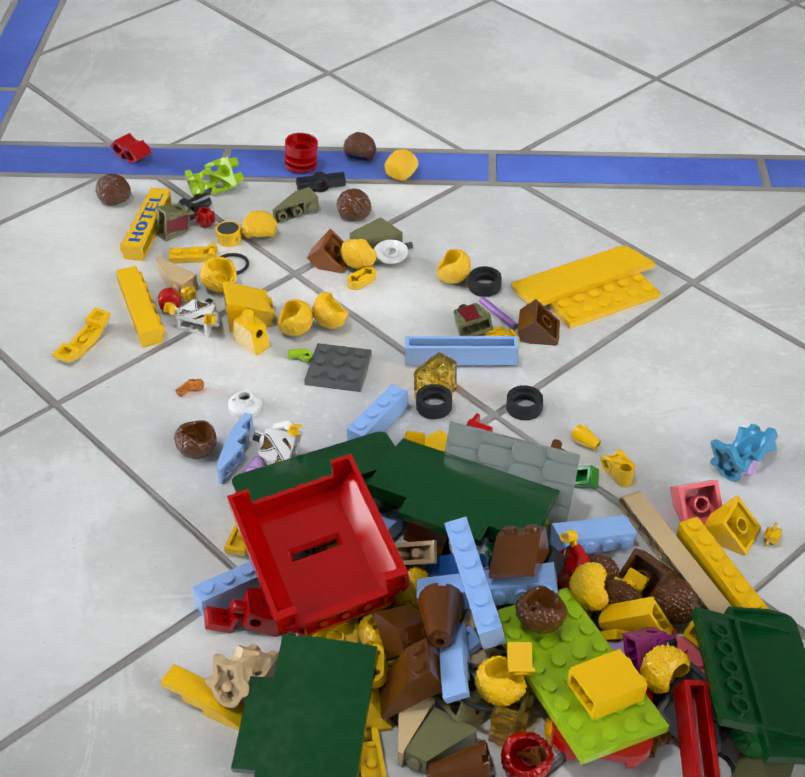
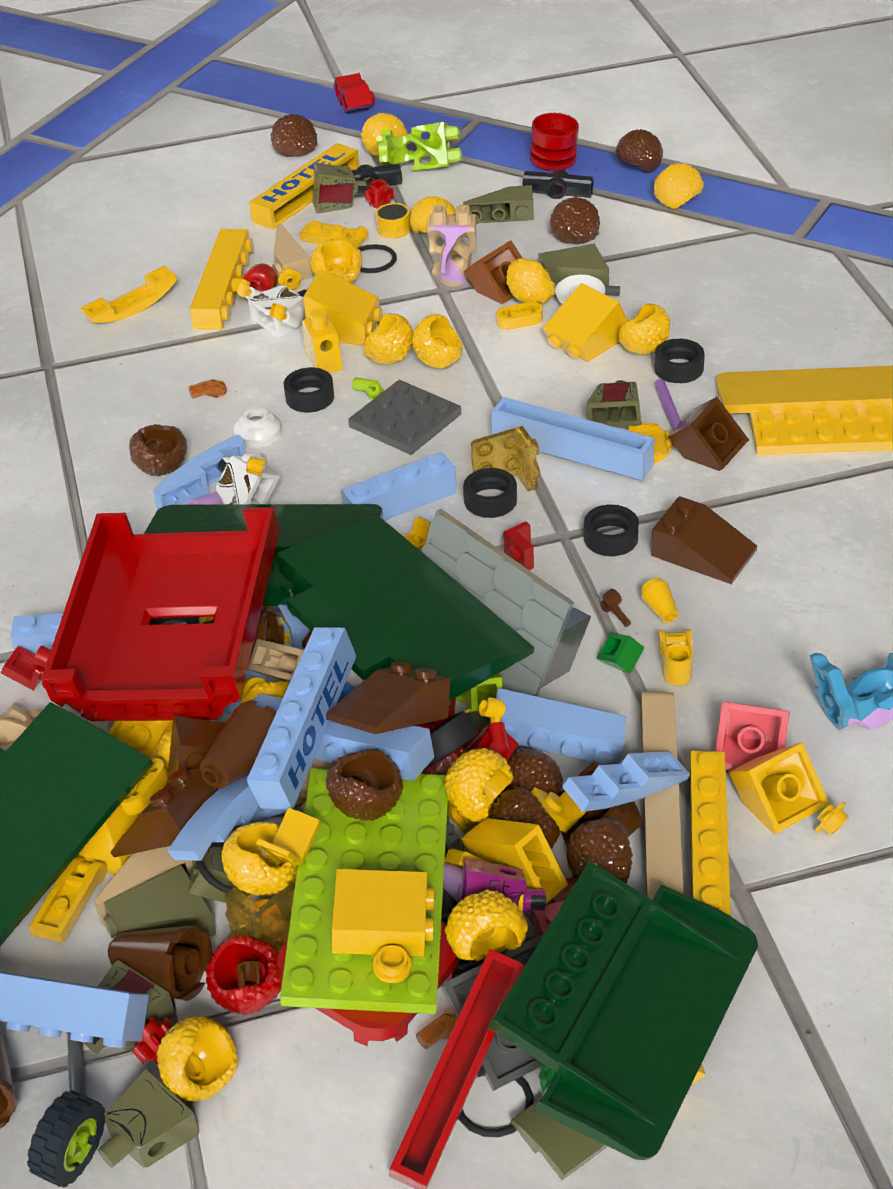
camera: 30 degrees right, 0 degrees up
none -> black tyre [283,367,335,413]
none -> yellow hair [361,113,407,156]
none -> yellow plate [373,945,412,983]
none -> tan hips [427,205,477,287]
none -> yellow slope [543,283,628,362]
none -> light blue slope [562,751,691,812]
none -> reddish brown slope [651,496,757,585]

